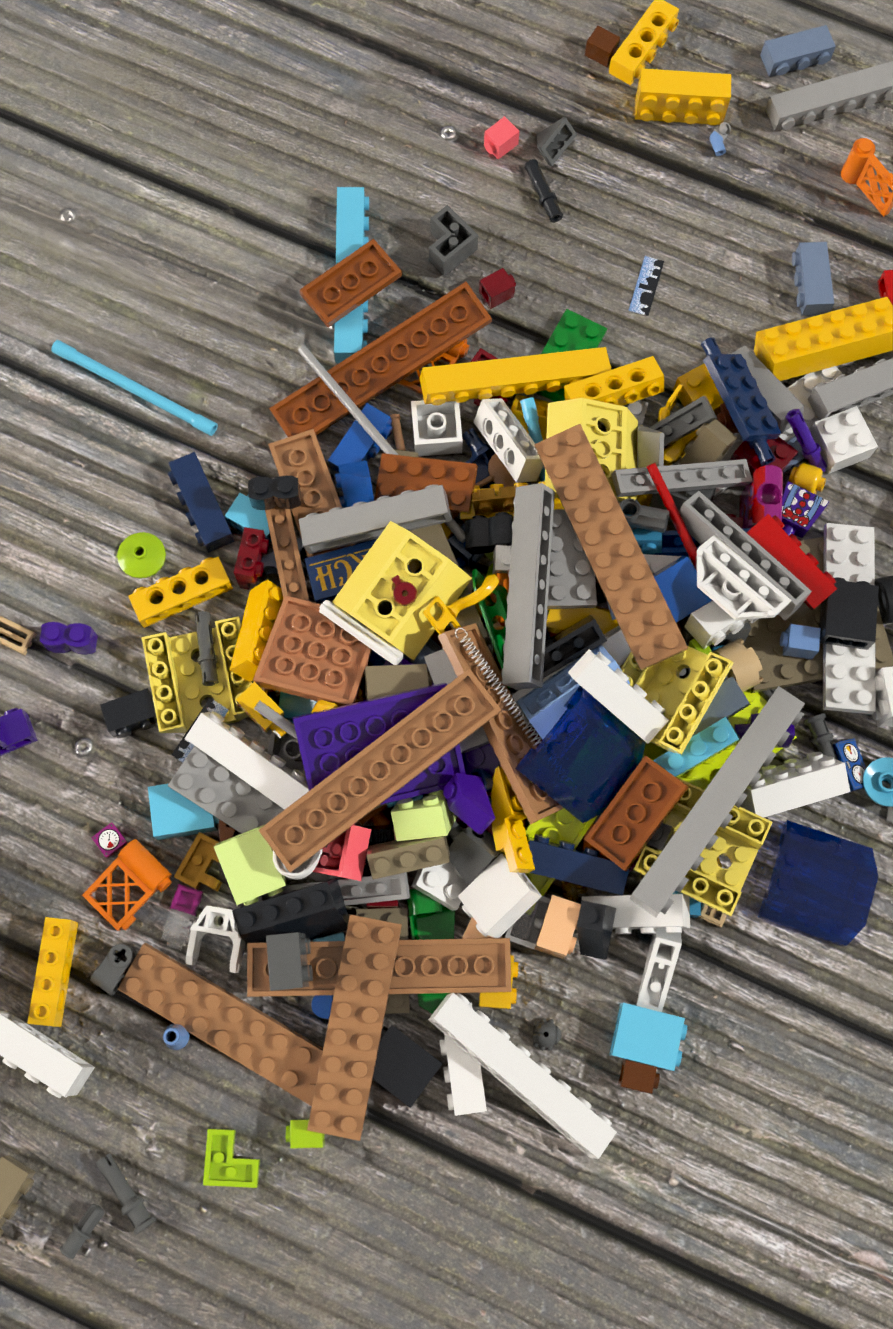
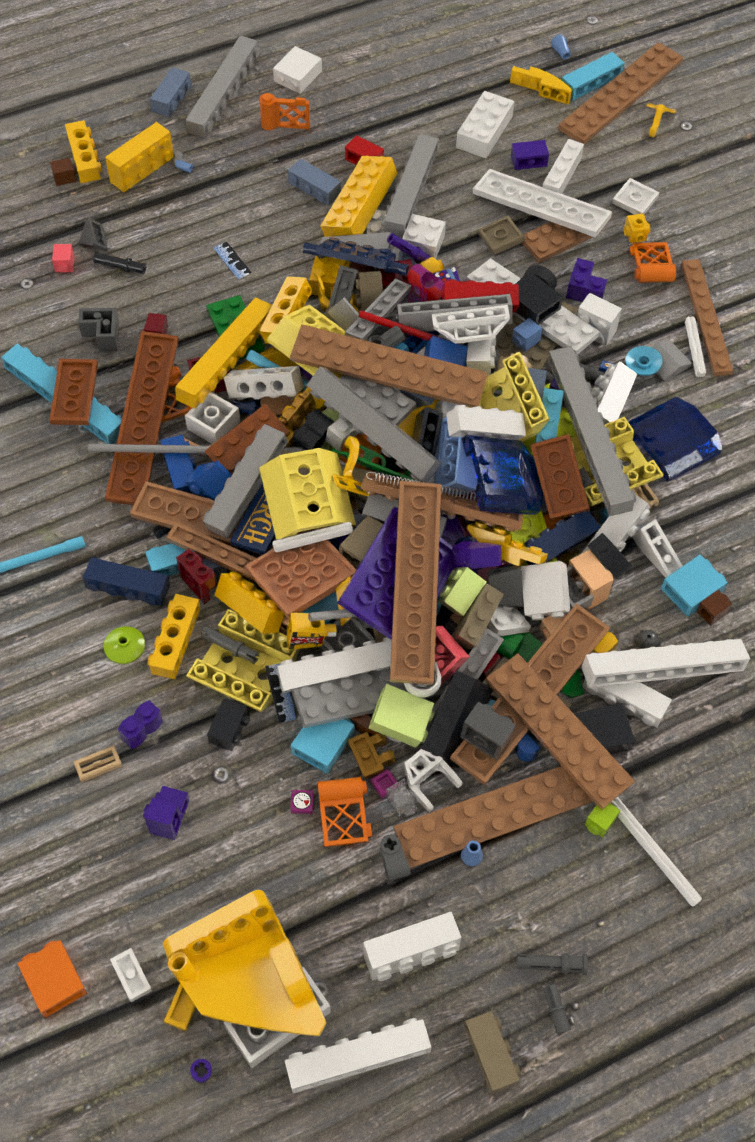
camera: 50 degrees left, 15 degrees down
yellow brick [27,917,78,1027] -> none
lime plate [203,1129,260,1188] -> none
black brick [248,475,301,510] -> none
dark red piece [391,575,417,606] -> none
none -> white axle [611,797,702,906]

